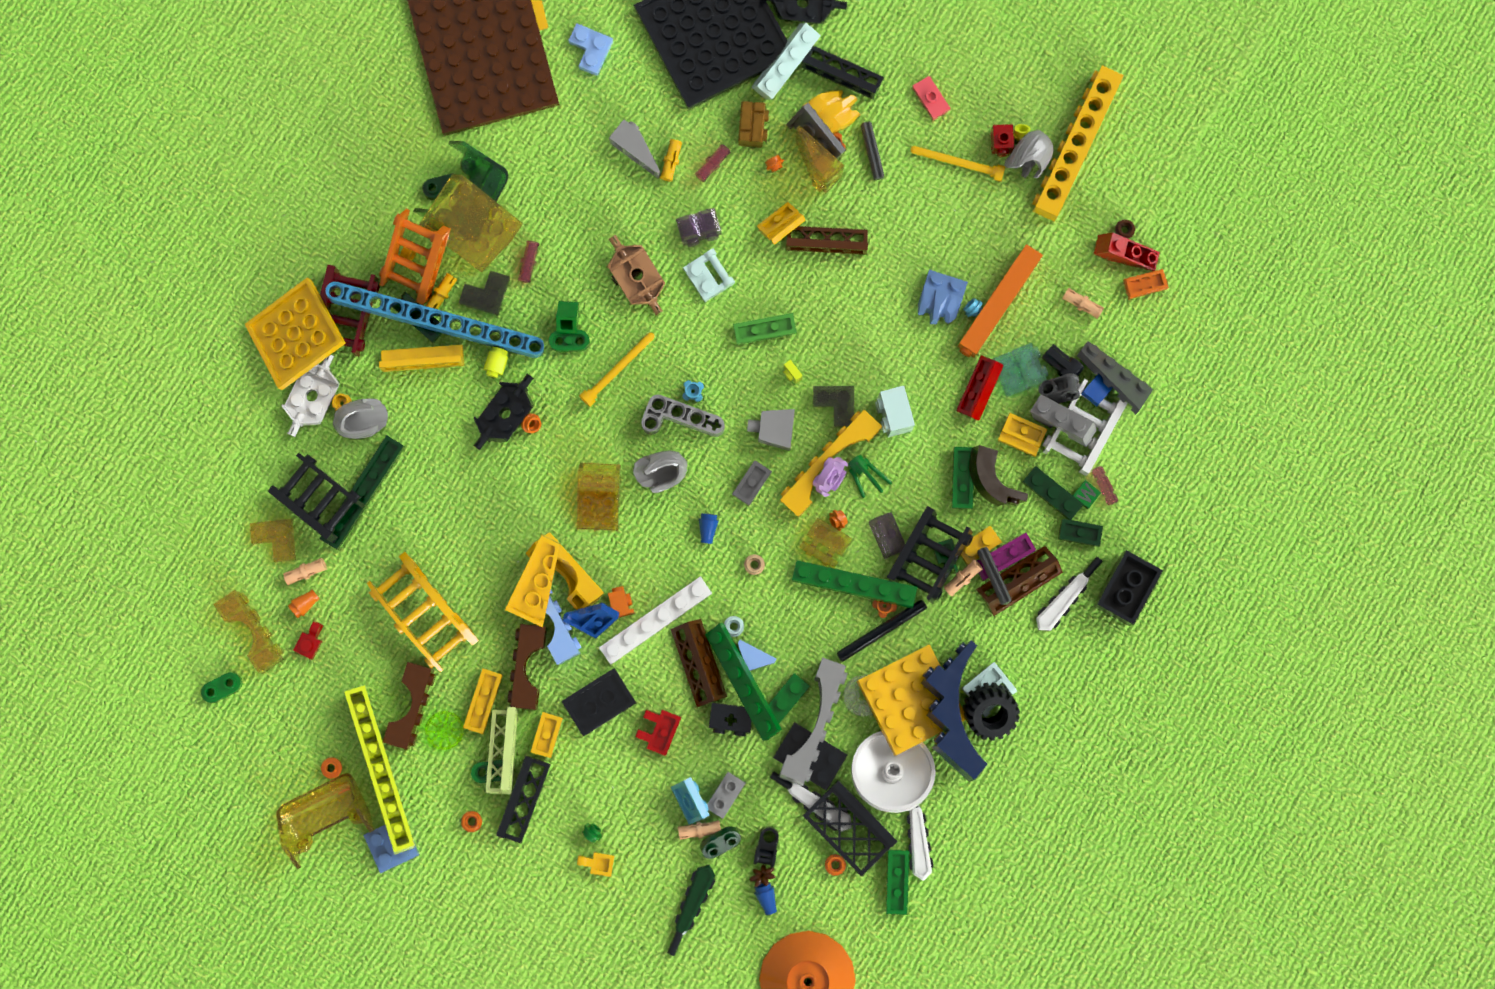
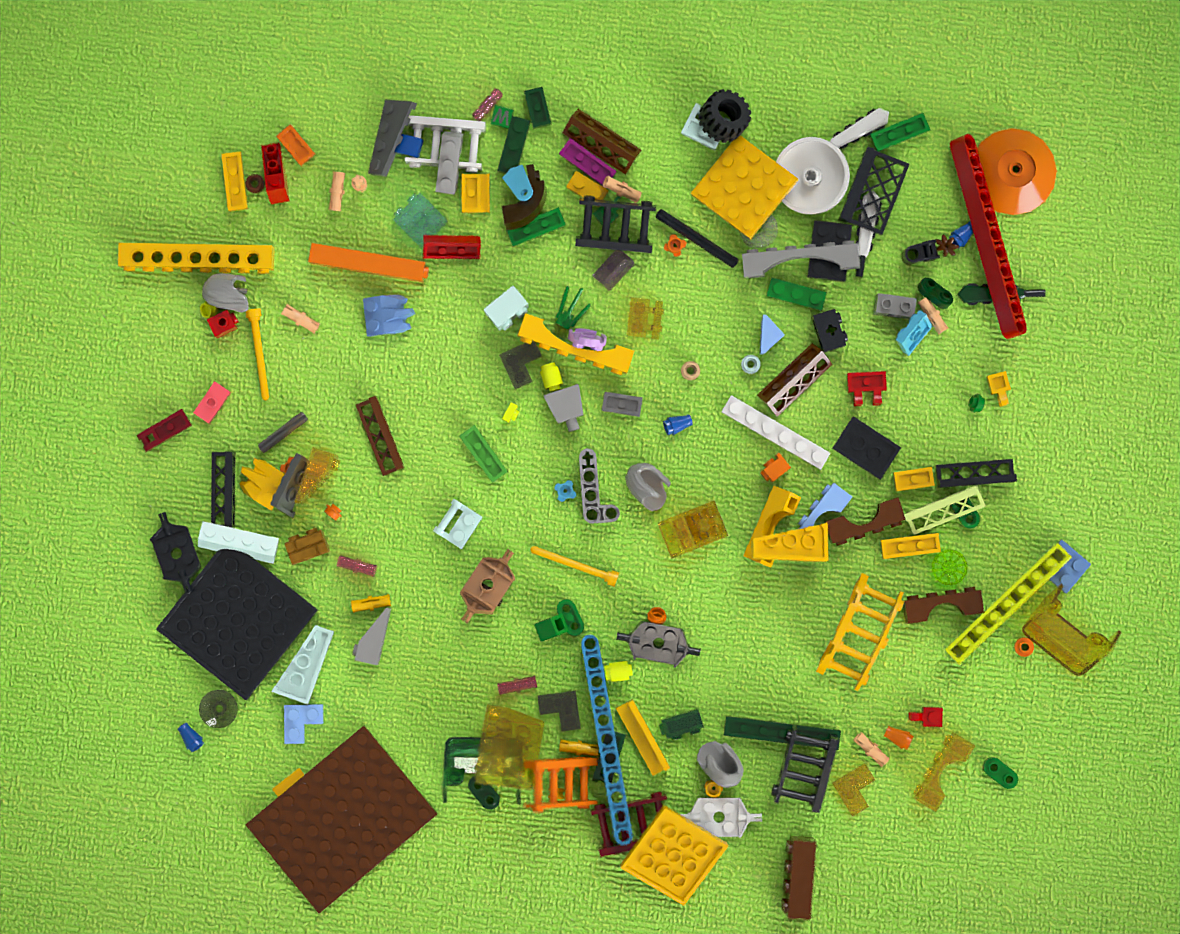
camera: 110 degrees left, 5 degrees up
orange plate [461,811,482,832] -> none
blue wing [562,603,619,639] -> none
brick [676,208,722,247] -> none
green plate [705,623,782,741] -> none
yellow plate [757,202,806,245] -> none
green plate [792,560,918,608] -> none
orange plate [825,854,846,876] -> none
orange plate [829,510,848,531] -> none
dark blue arch [921,640,988,781] -> none
medium azure plate [964,298,982,317] -> none
dark grey axle [977,547,1011,605] -> none
white sword [1036,557,1103,631] -> none
dark grey piece [1039,373,1080,403] -> none
black piece [1042,344,1084,377] -> none
black brick [1093,550,1163,626] -> none
none -> dark red plate [136,409,193,452]
none -> yellow plate [221,152,248,211]
none -> light aqua wing [271,625,334,704]
none -> light nougat pin [281,304,320,334]
none -> light nougat axle [351,175,367,192]
none -> medium azure piece [503,165,533,201]
none -> neon yellow brick [540,362,563,392]
none -> clear green brick [659,708,704,741]
none -> reddish brown brick [781,835,817,920]
none -> red beam [950,134,1027,339]

